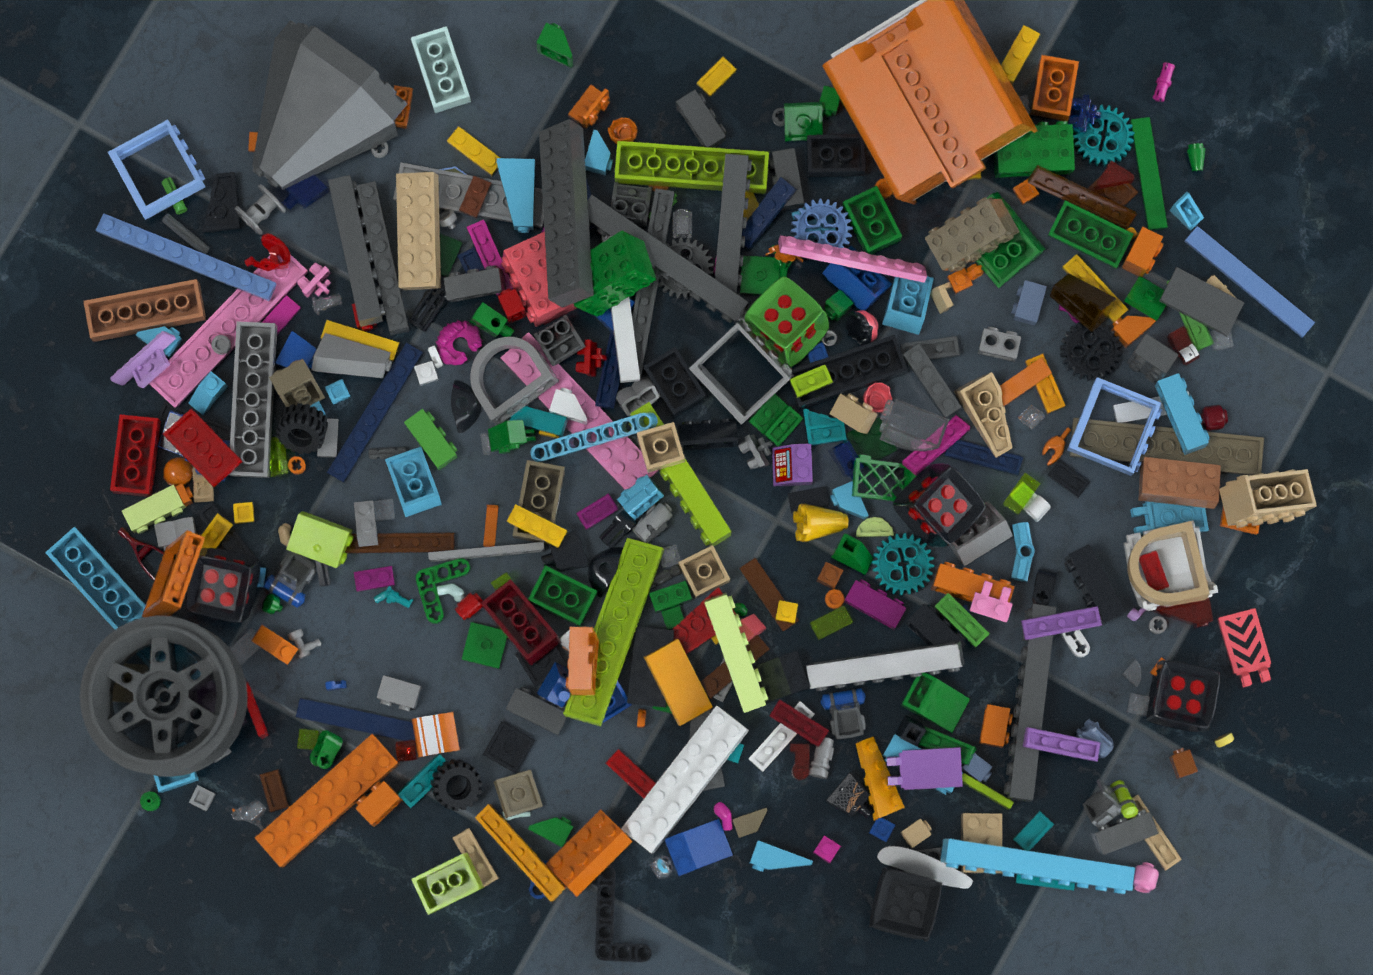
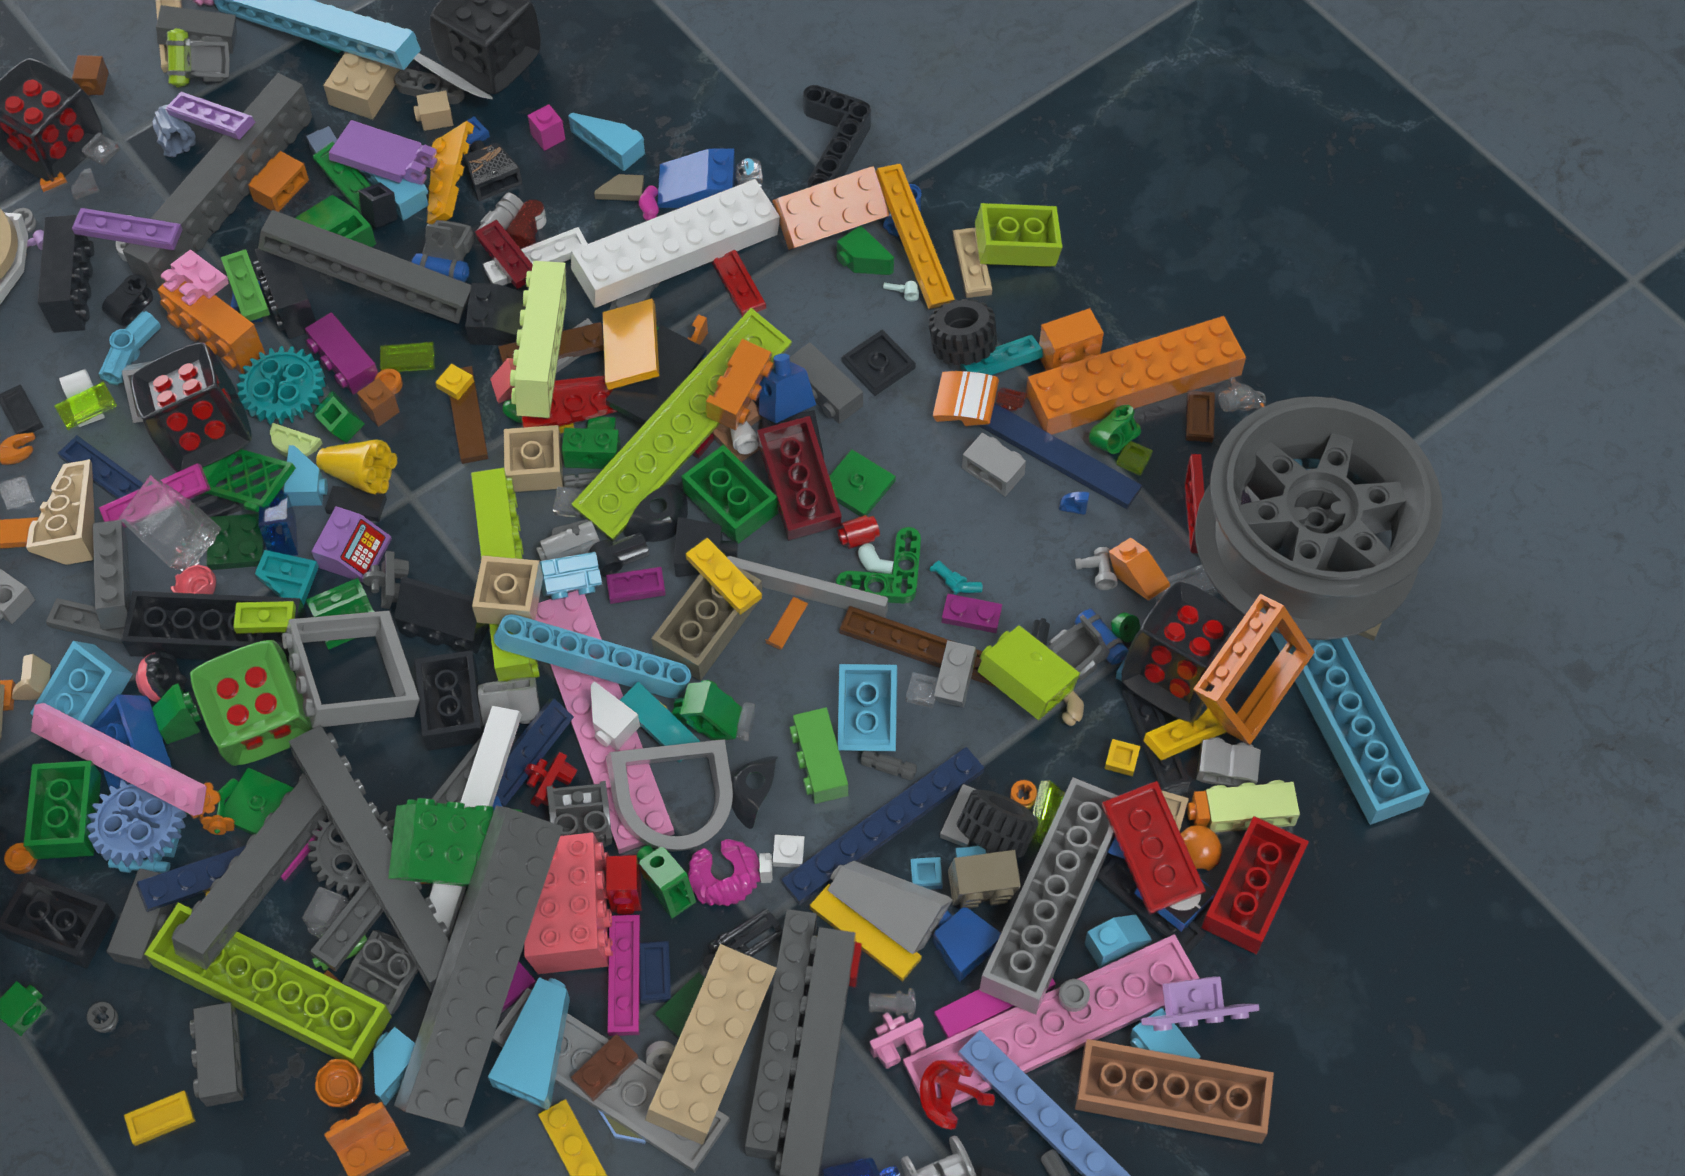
camera: 155 degrees left, 20 degrees down
dark red piece [117,527,164,580] -> none
dark grey brick [444,265,506,302] -> none
clear neon green plate [491,572,511,591] -> none
dark tan plate [493,770,543,818] -> none
green plate [784,102,823,141] -> none
tan brick [830,393,878,434] -> none
lime tile [962,773,1013,810] -> none
teal tile [1013,811,1054,851] -> none

